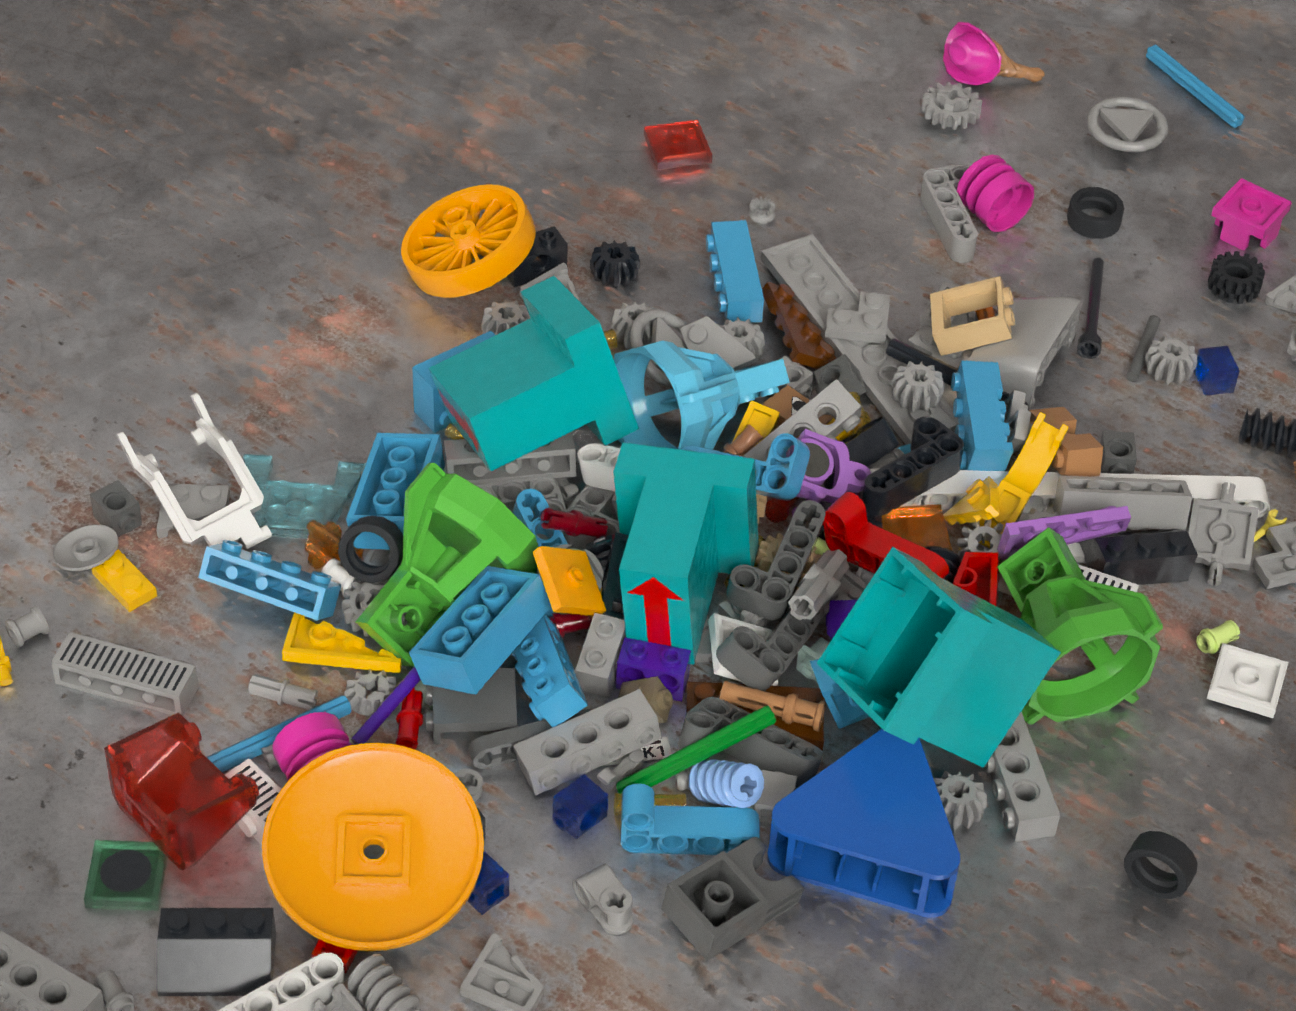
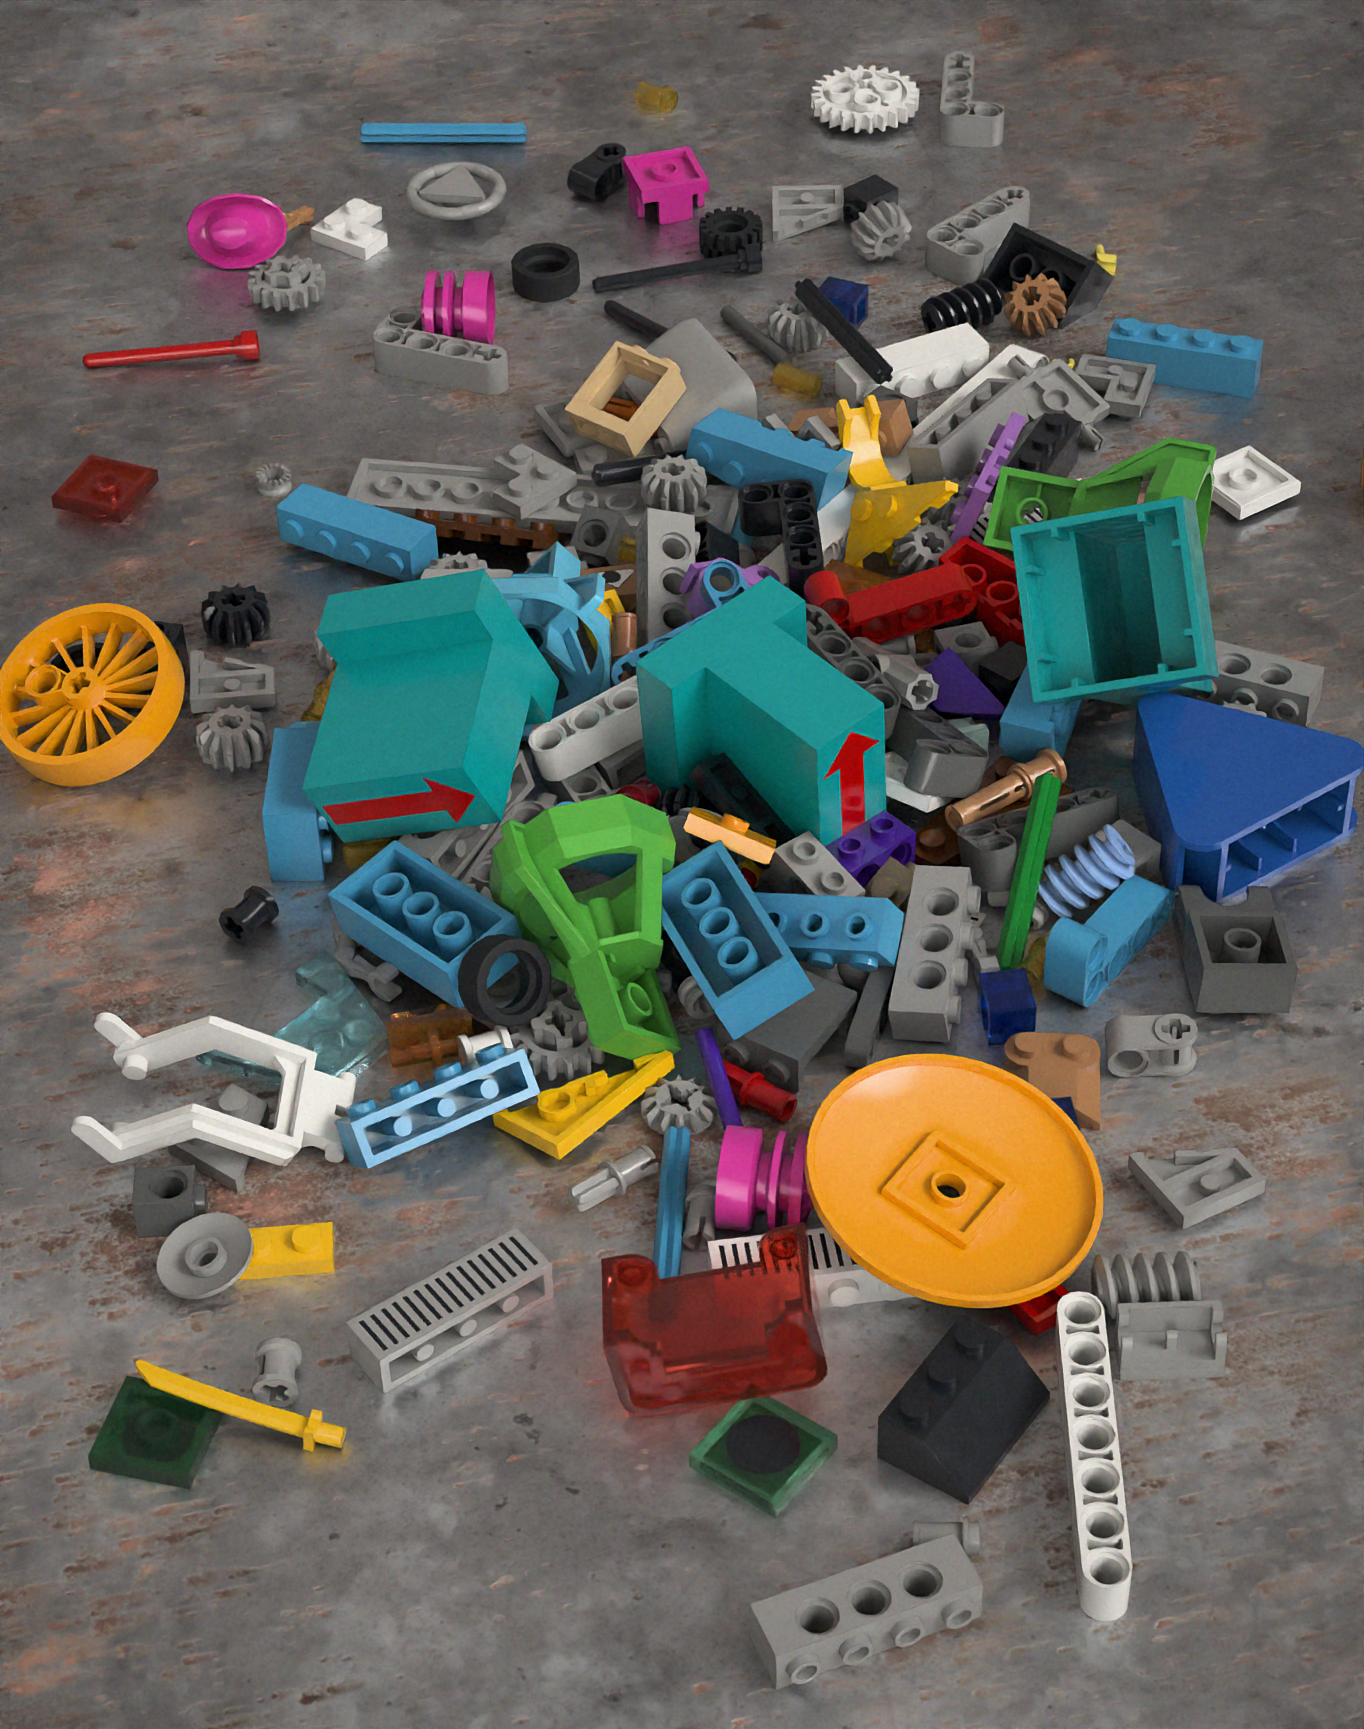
camera: 50 degrees left, 5 degrees down
none -> red piece [82,330,260,368]
none -> black bush [219,886,279,945]
none -> white plate [310,198,388,261]
none -> black piece [567,143,628,202]
none -> black piece [592,243,763,292]
none -> clear yellow pin [772,362,823,398]
none -> black axle [795,278,893,385]
none -> white brick [835,322,989,409]
none -> medium nougat slope [1003,1032,1101,1130]

